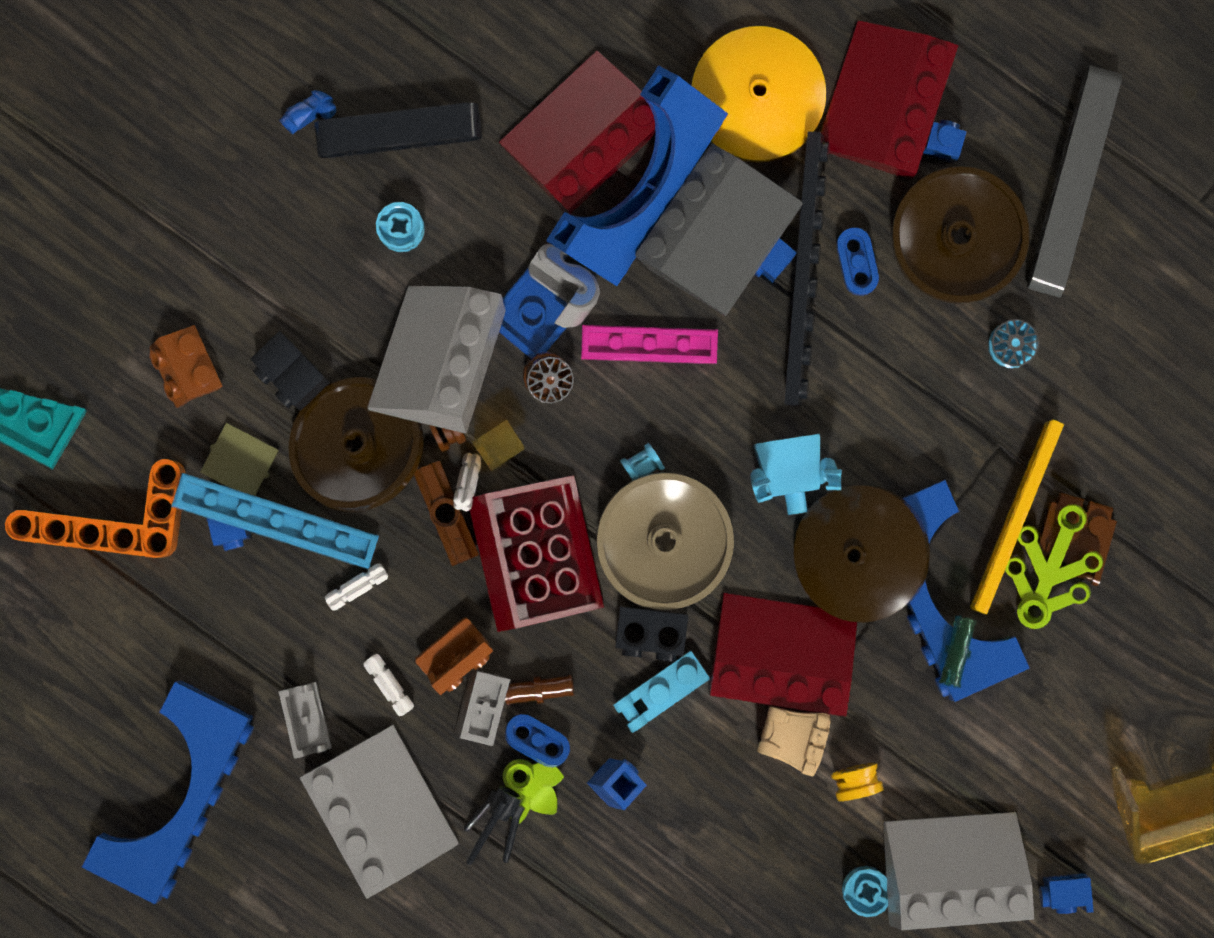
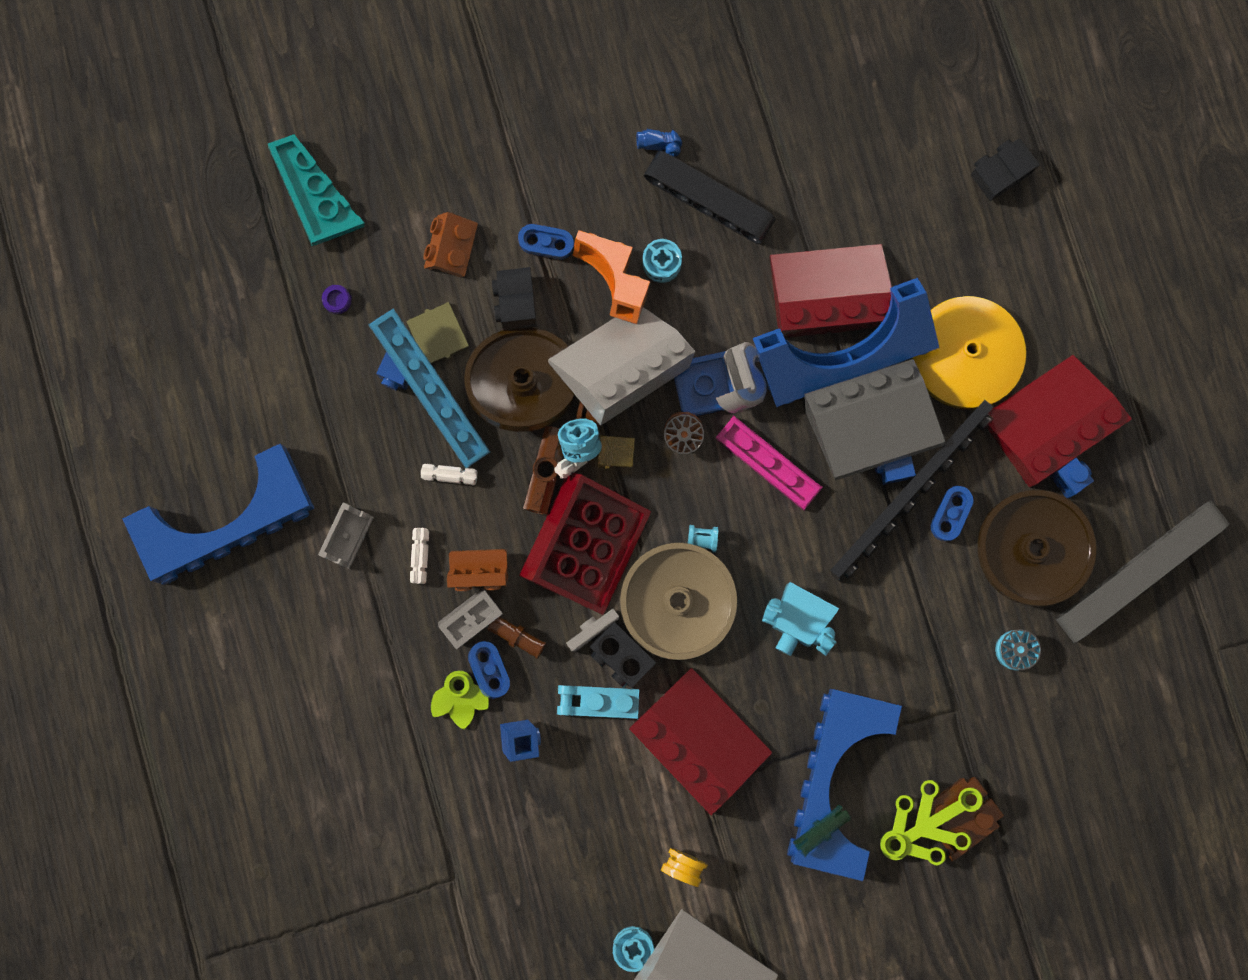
camera: 40 degrees right, 5 degrees down
orange beam [5,459,186,558] -> none
light grey slope [300,724,460,899] -> none
black plant [464,785,525,865] -> none
tan piece [757,706,830,777] -> none
dark brown dish [794,485,930,622] -> none
yellow tile [970,420,1064,614] -> none
none -> dark purple tile [322,285,351,314]
none -> blue plate [518,224,574,260]
none -> medium azure wheel [558,419,602,463]
none -> light grey plate [566,609,619,652]
none -> orange arch [573,230,650,324]

